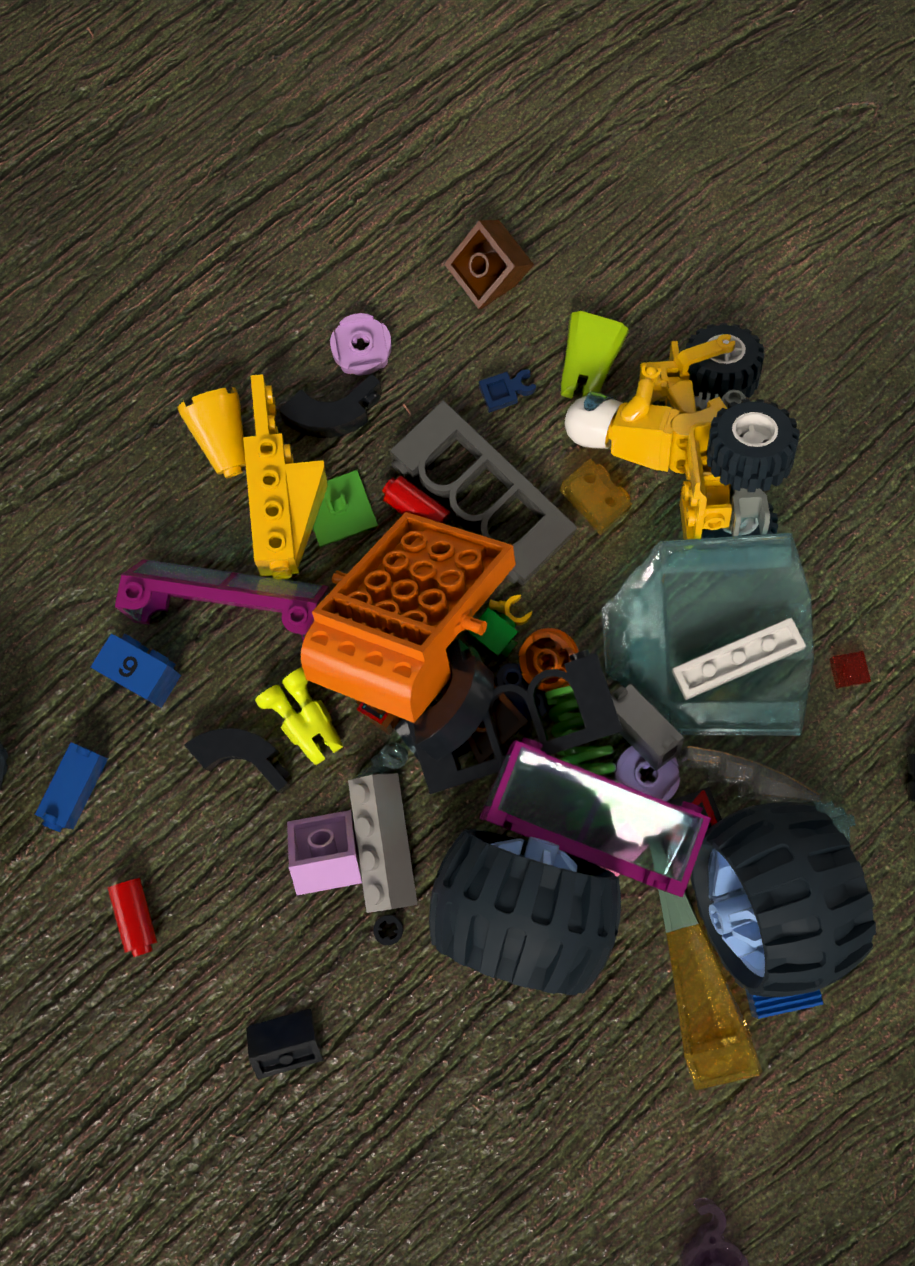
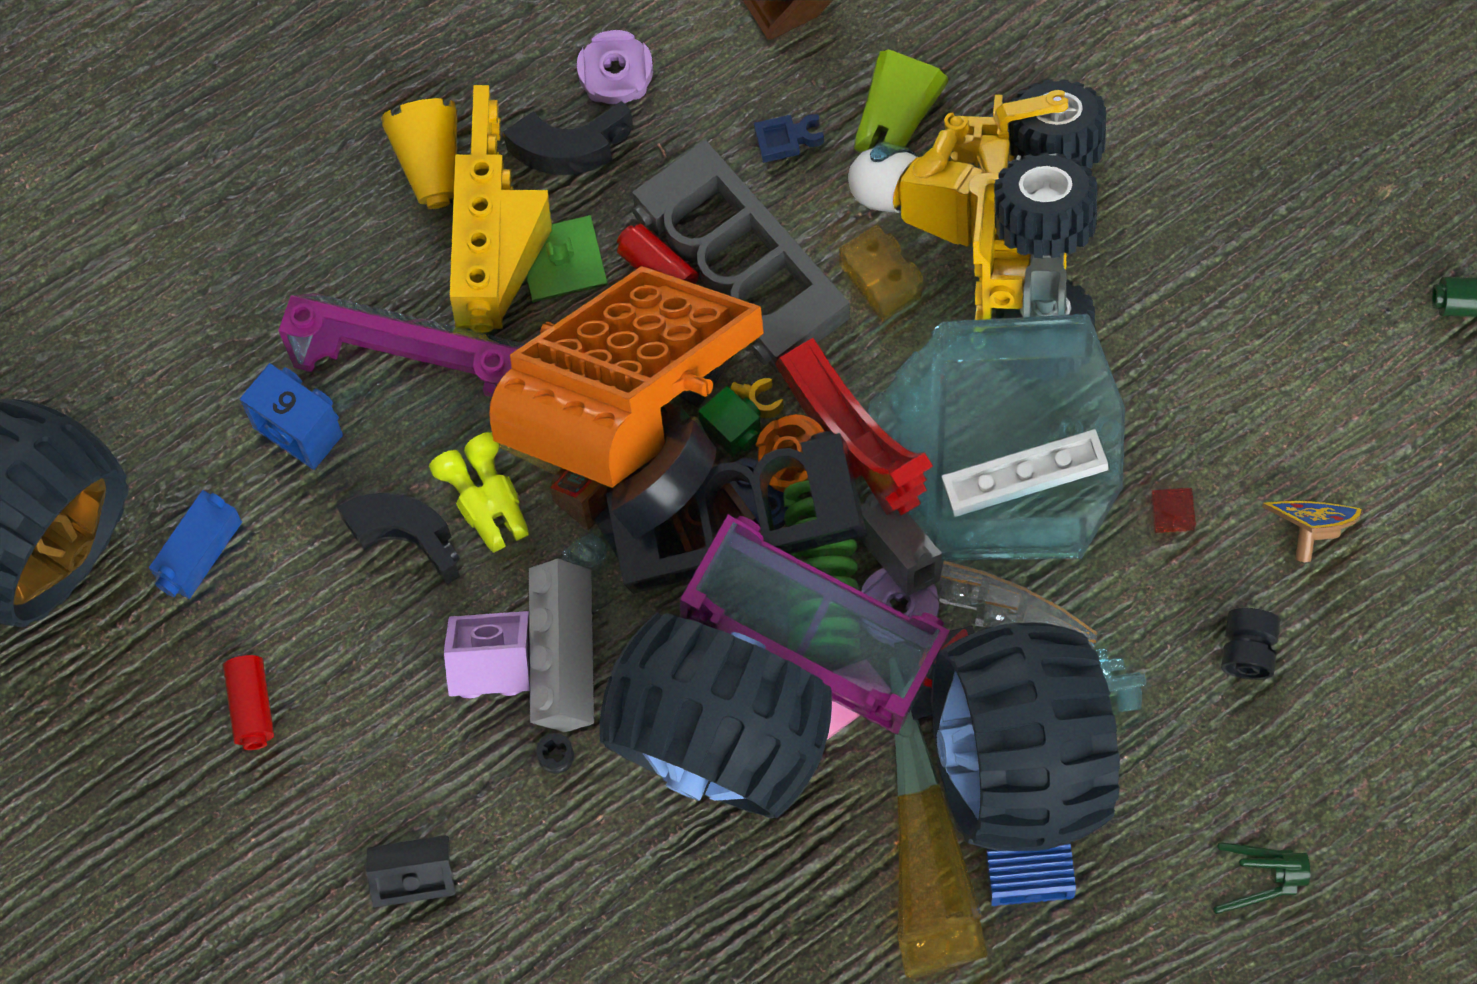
camera: 15 degrees right, 10 degrees down
none -> red arch [775,338,933,516]

